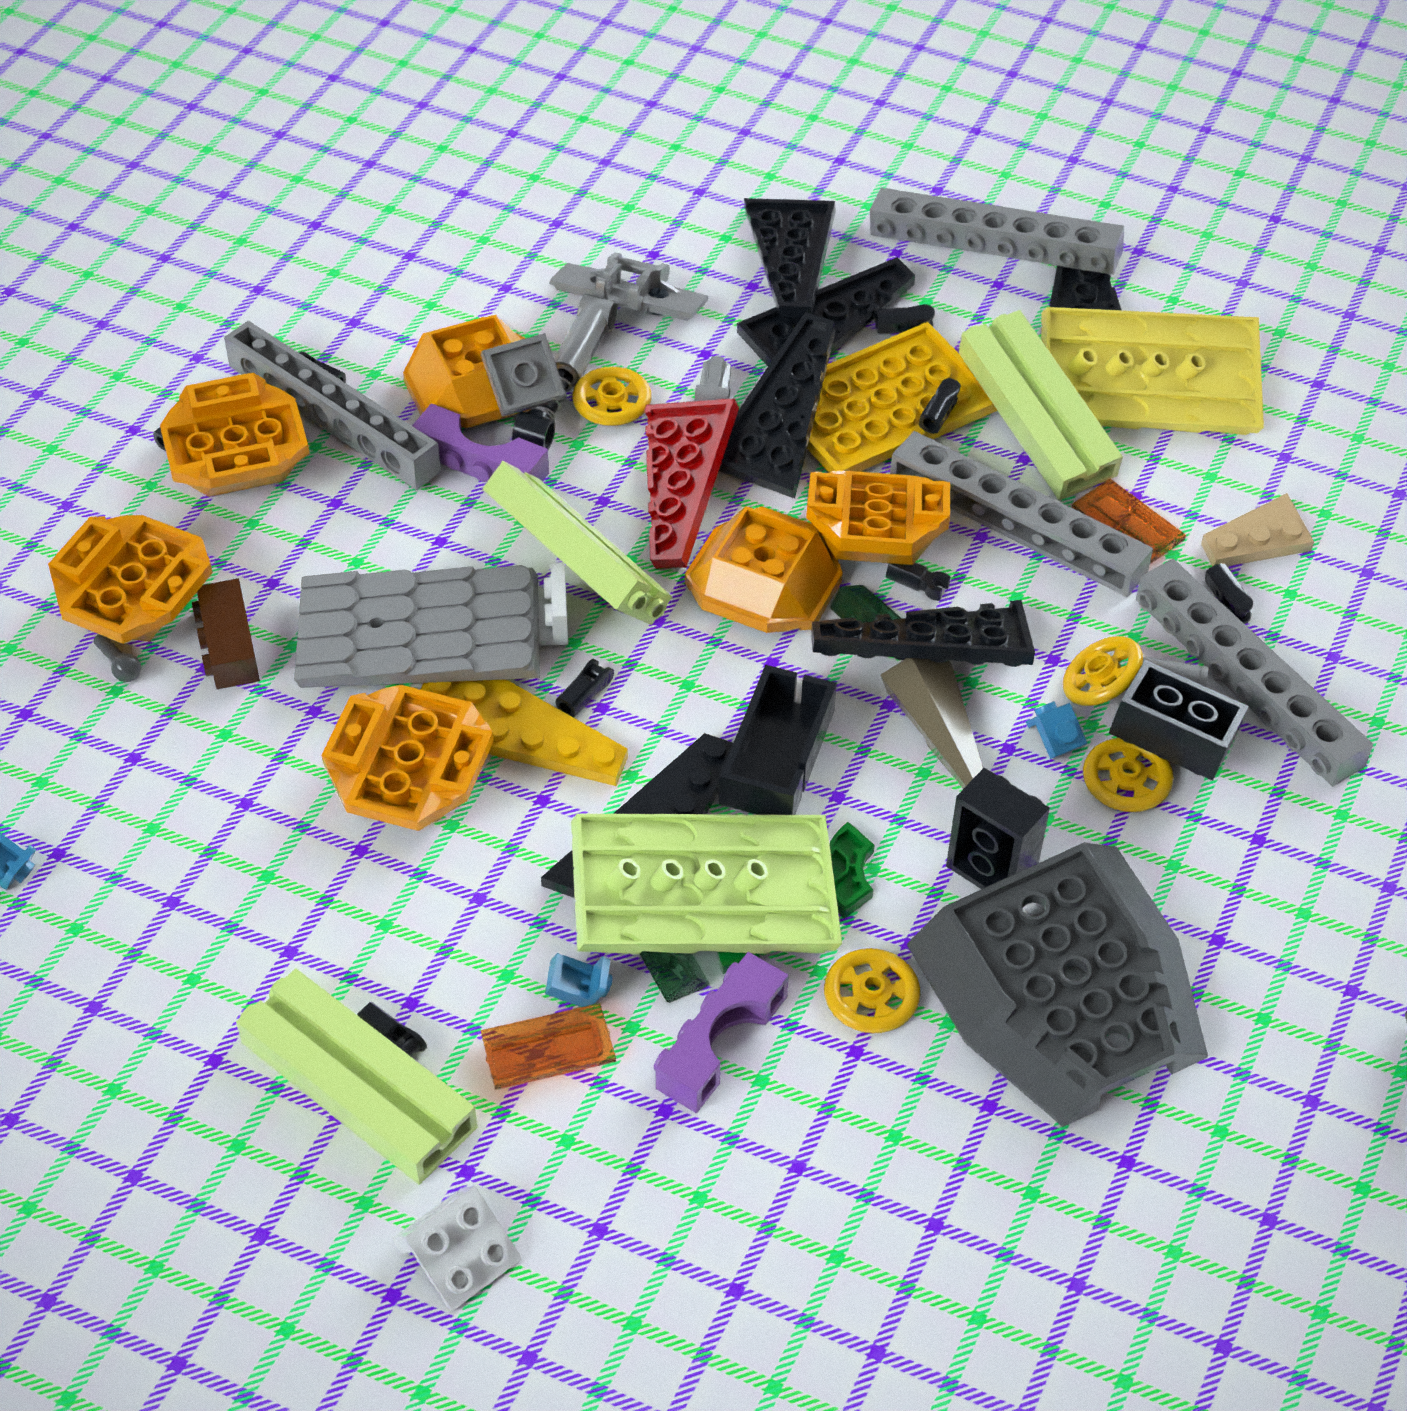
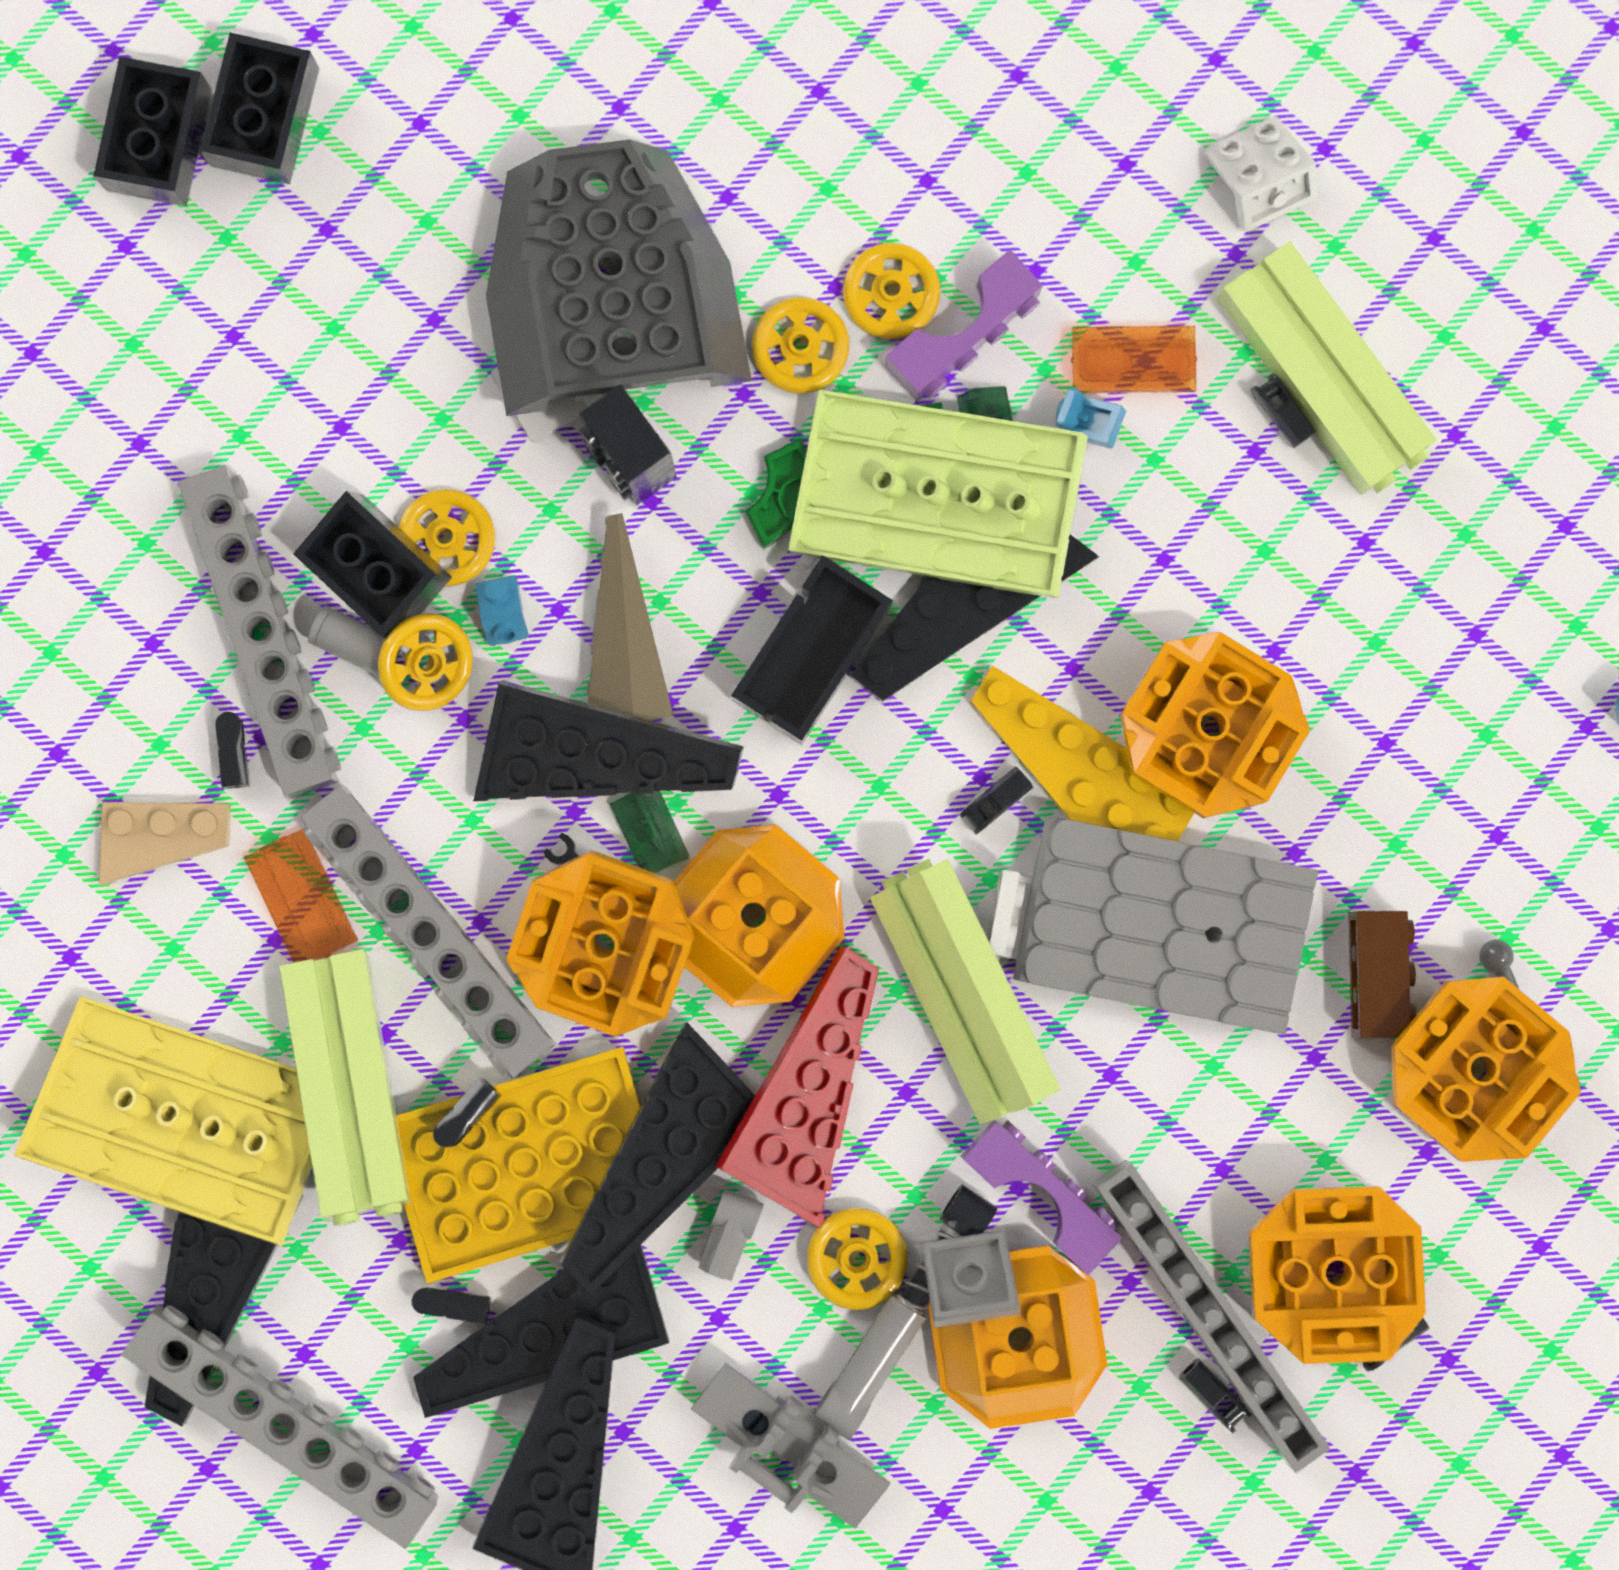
camera: 170 degrees left, 35 degrees up
none -> yellow plate [843,243,941,340]

